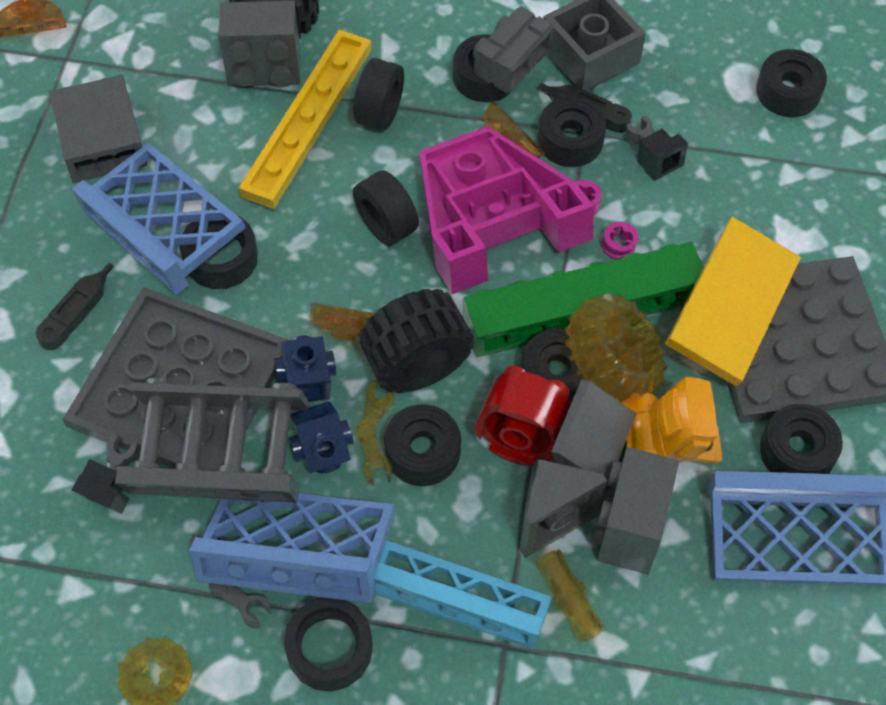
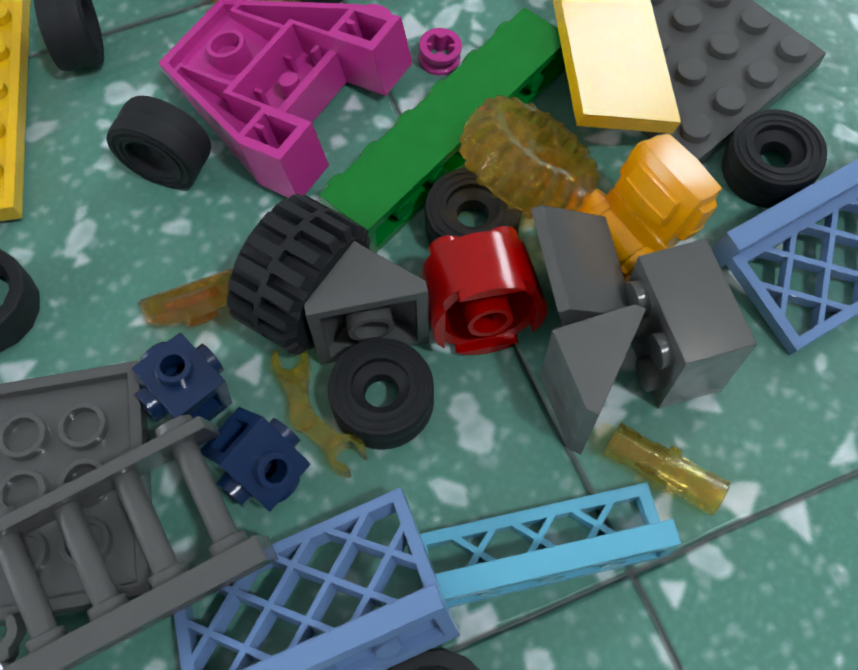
camera: 30 degrees left, 5 degrees up
none -> dark grey slope [304,241,429,365]

